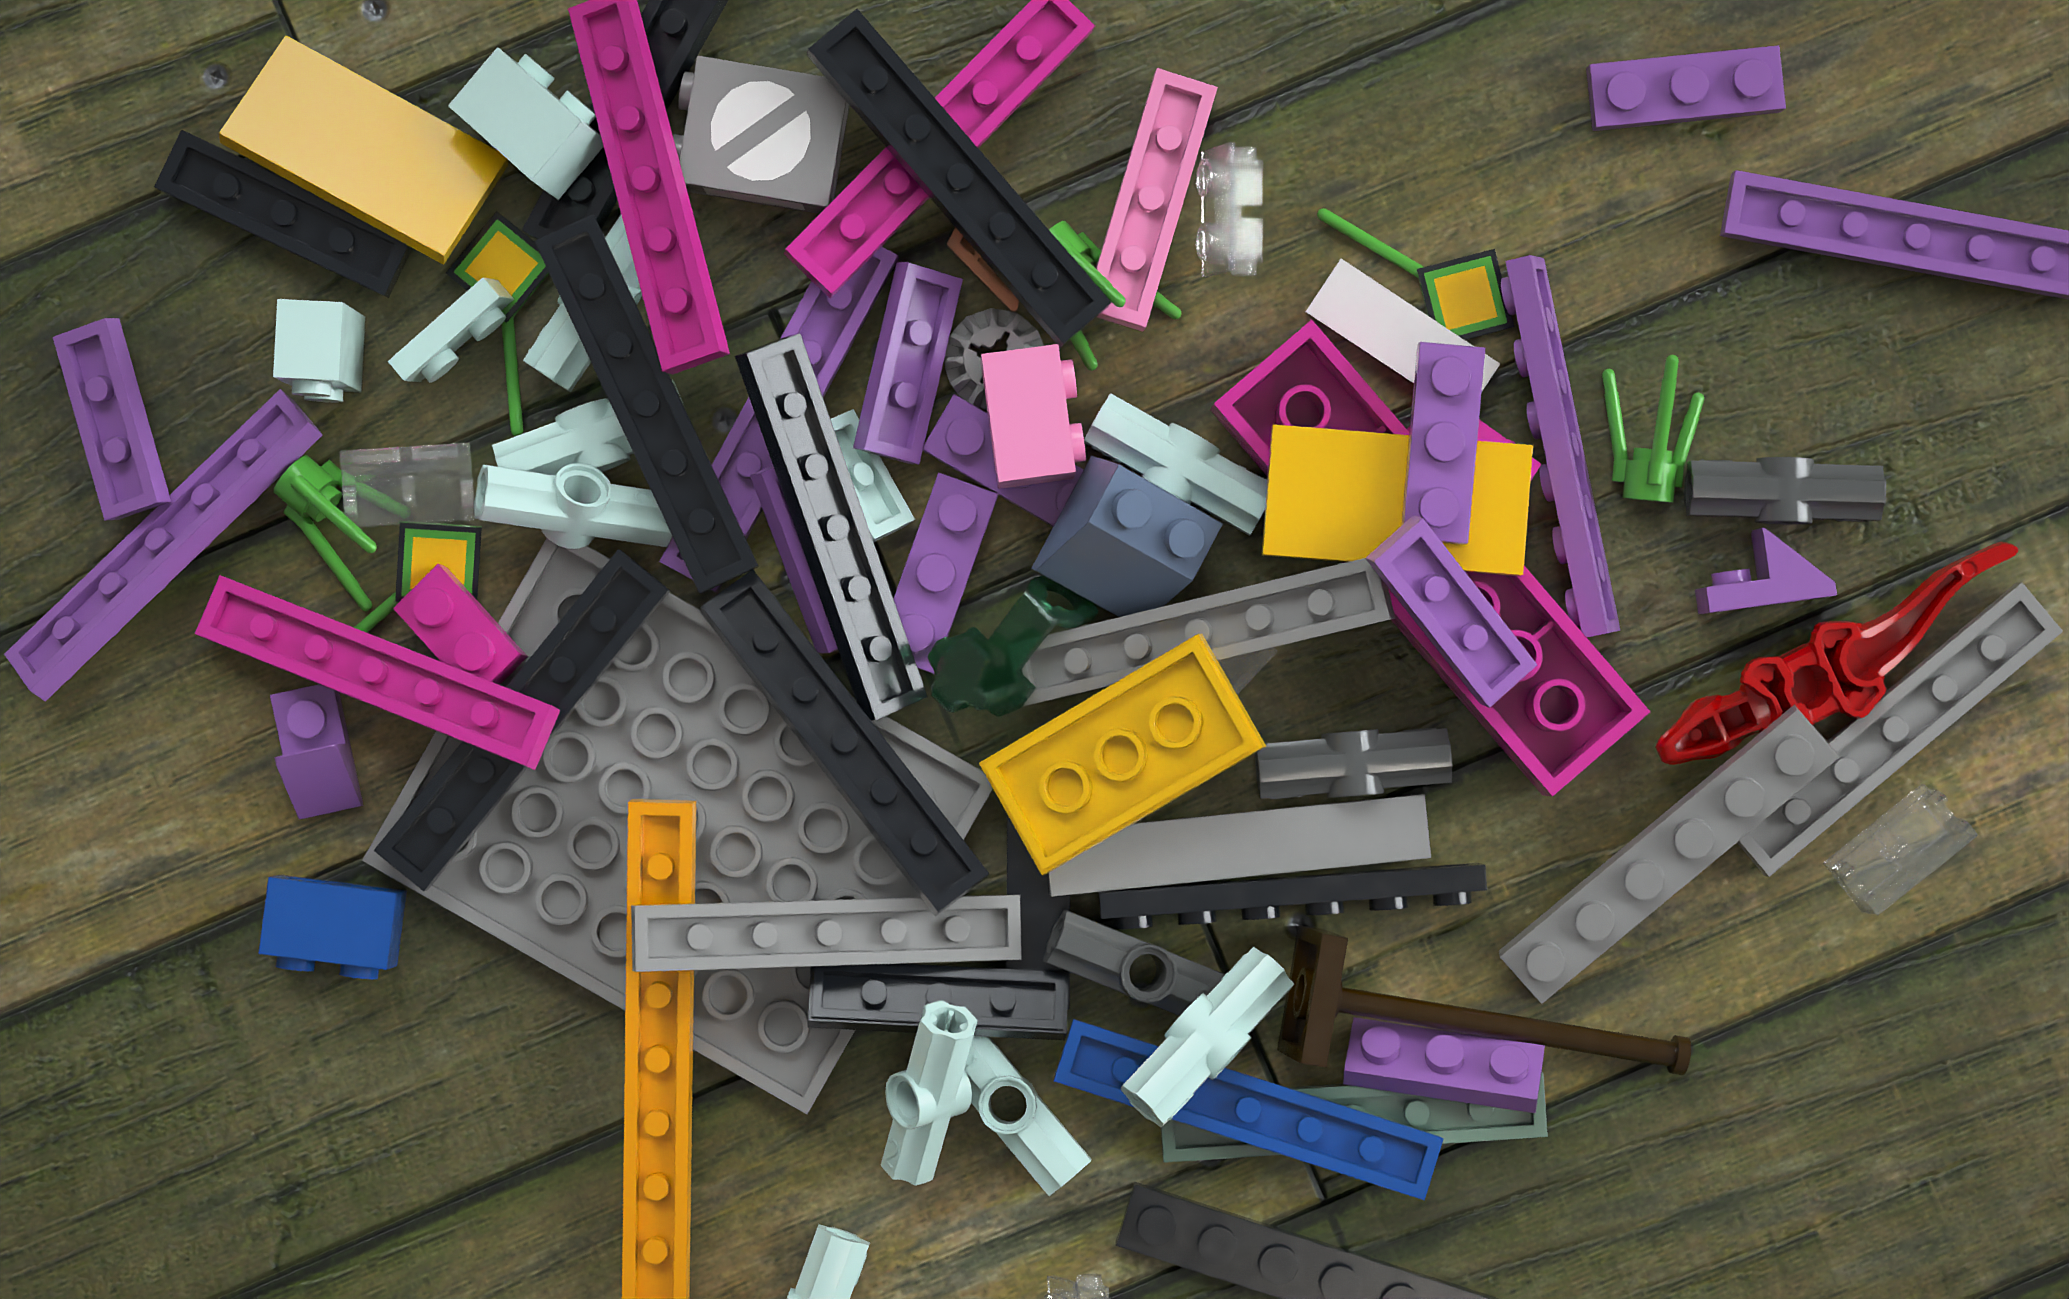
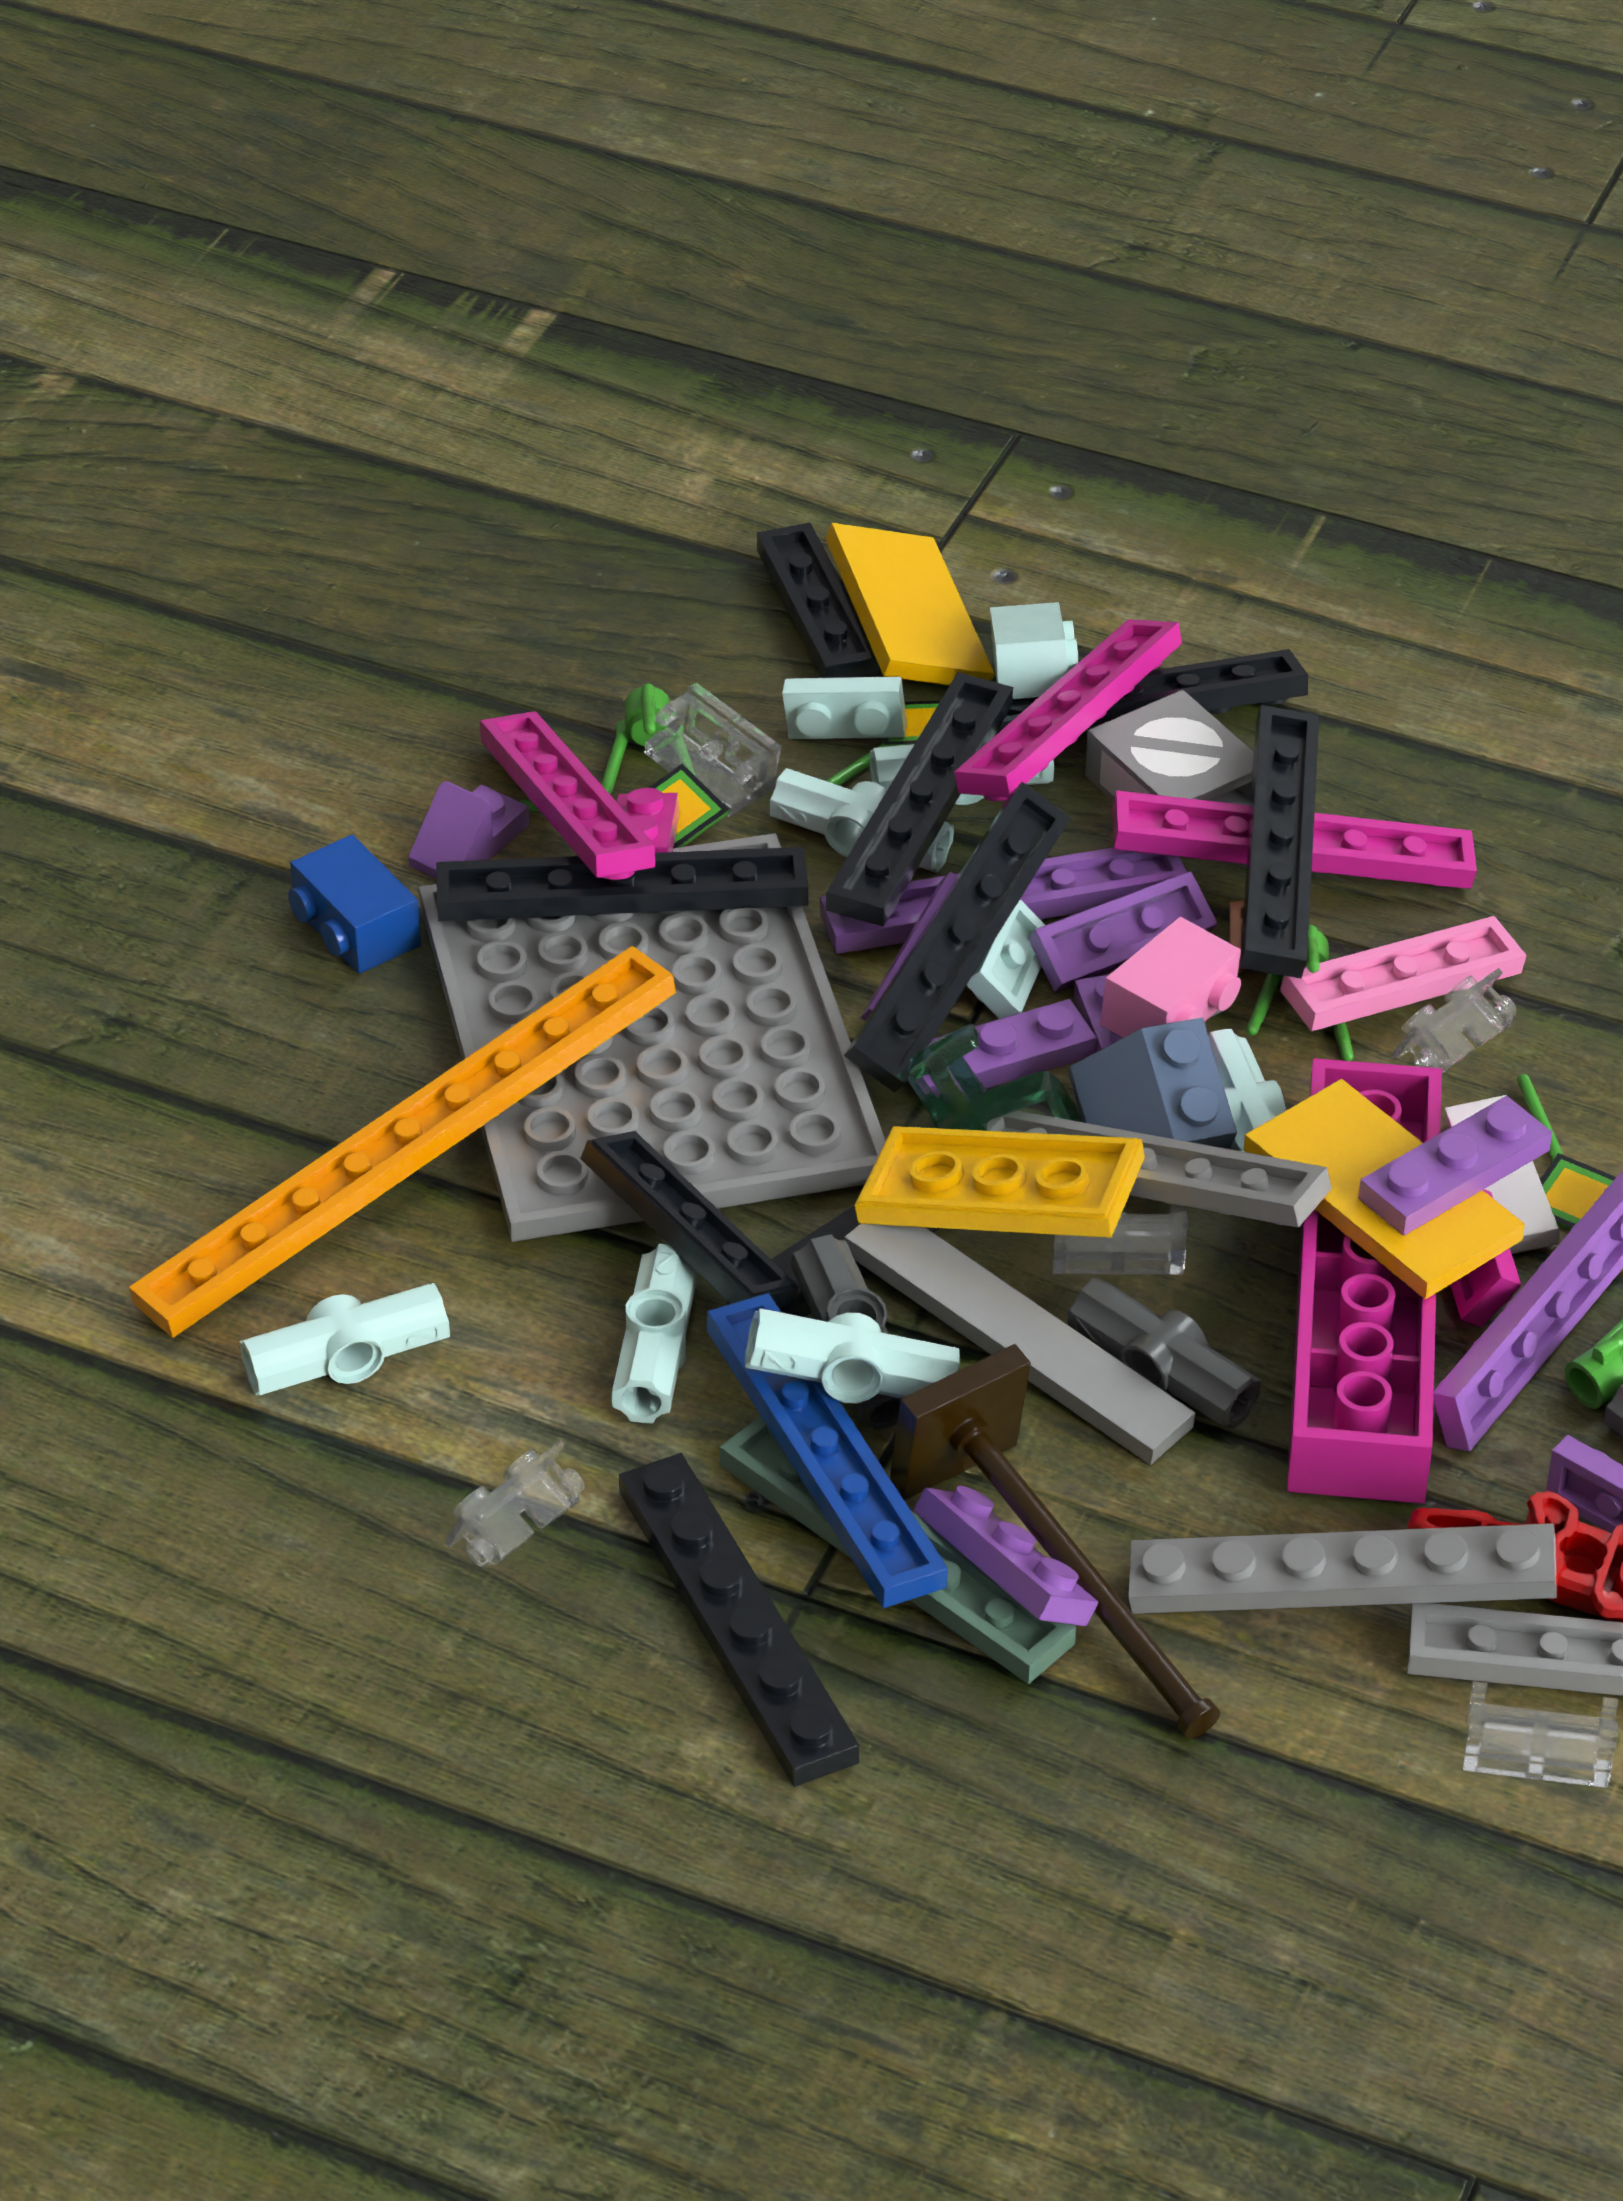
camera: 50 degrees right, 45 degrees down
medium lavender plate [4,389,323,701] -> none
medium lavender plate [53,318,171,520] -> none
light aqua brick [273,299,365,403] -> none
light aqua piece [474,464,672,549] -> none
light grey plate [631,895,1021,972] -> none
black plate [700,570,989,916] -> none
light aqua piece [881,1000,978,1186] -> none
black plate [1098,863,1487,930] -> none
medium lavender plate [1365,515,1537,708] -> none

